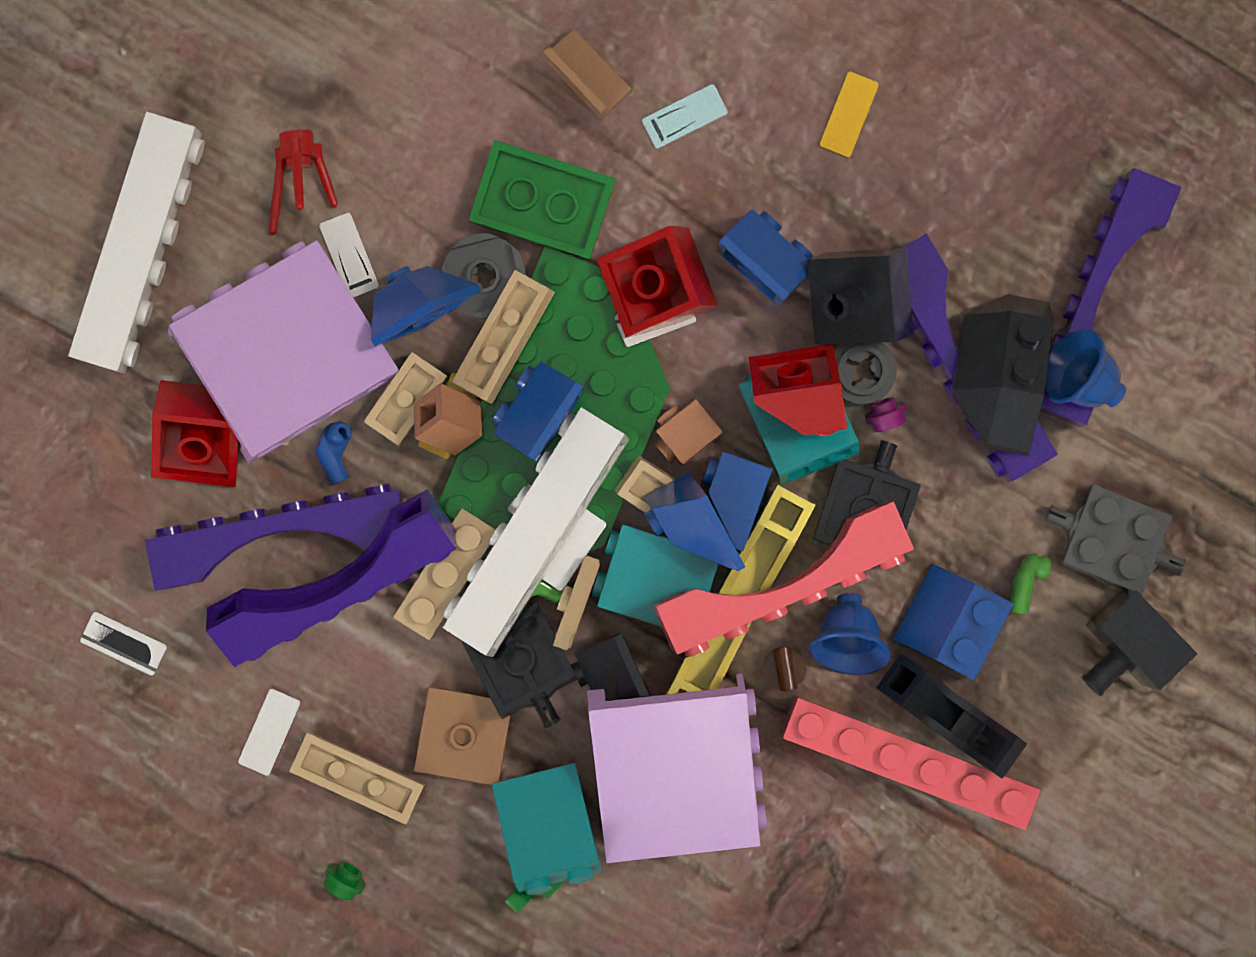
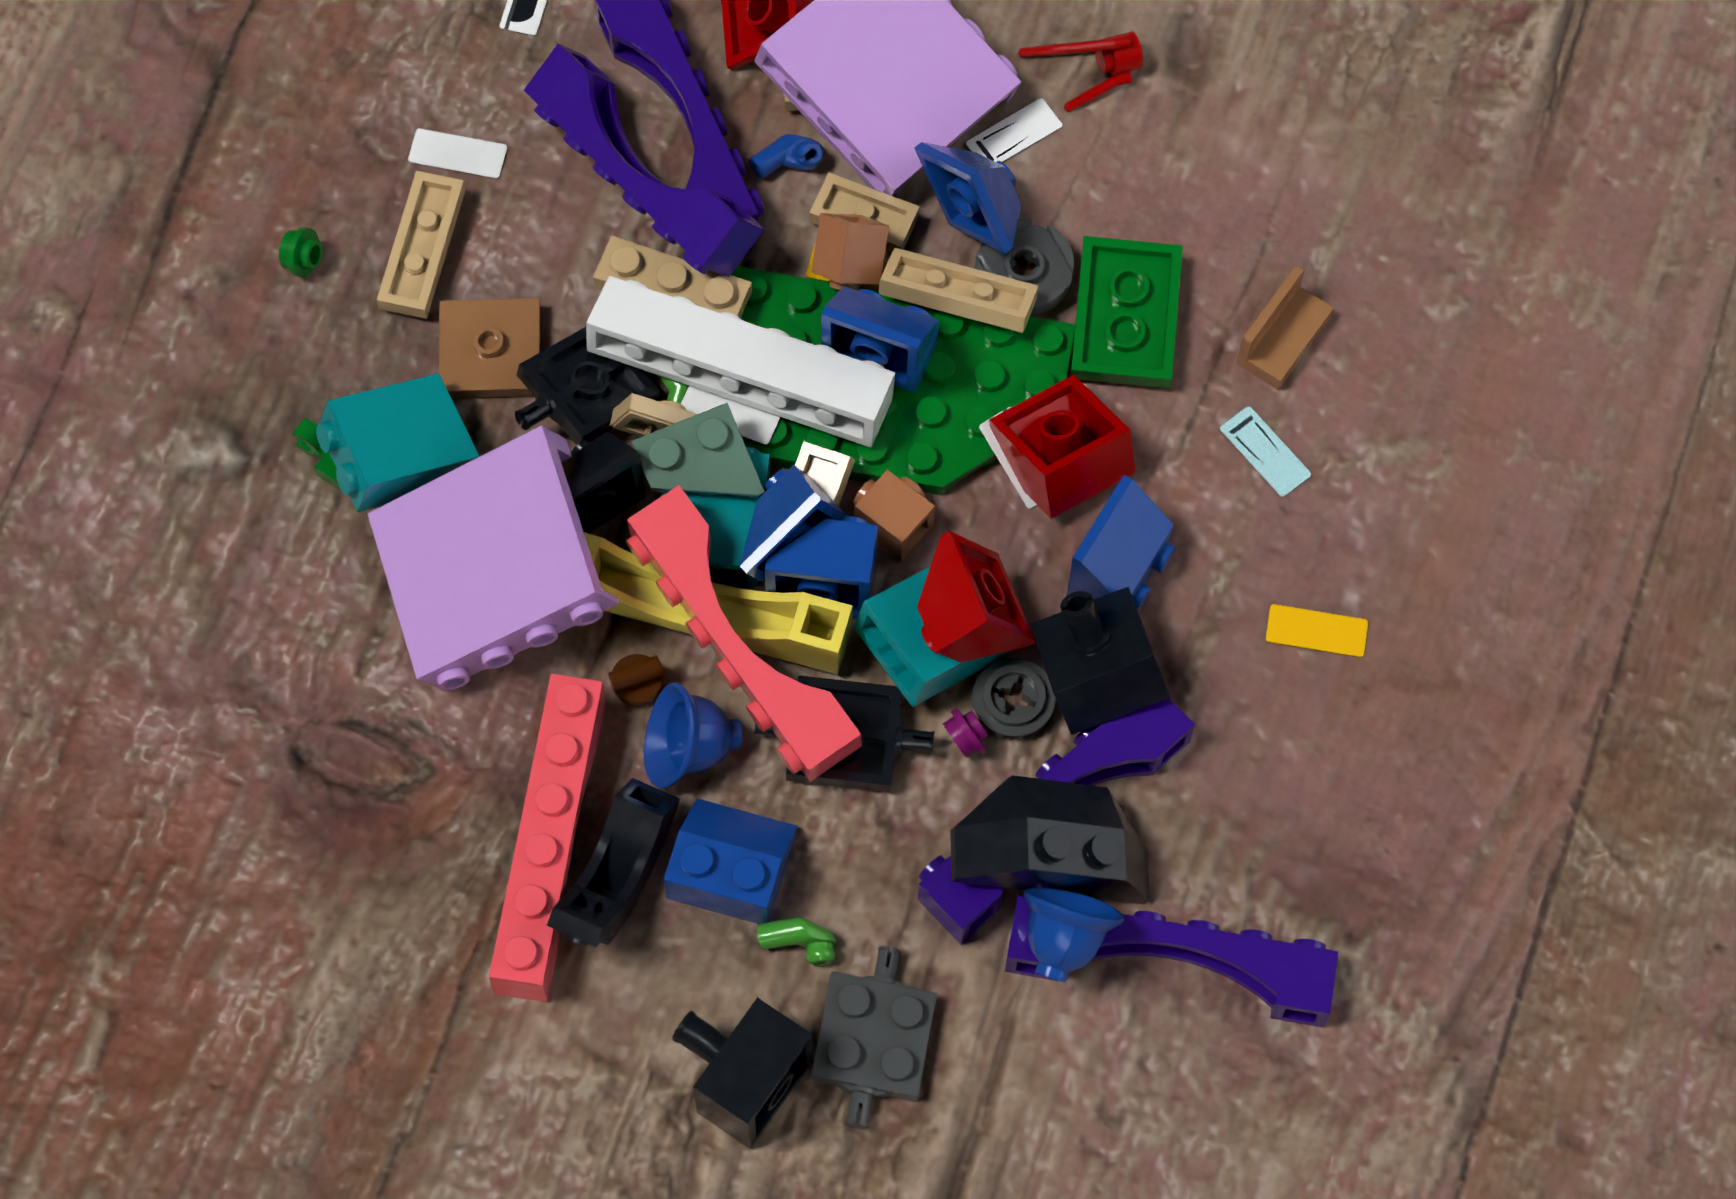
camera: 80 degrees right, 20 degrees down
none -> sand green wing [632,403,765,499]

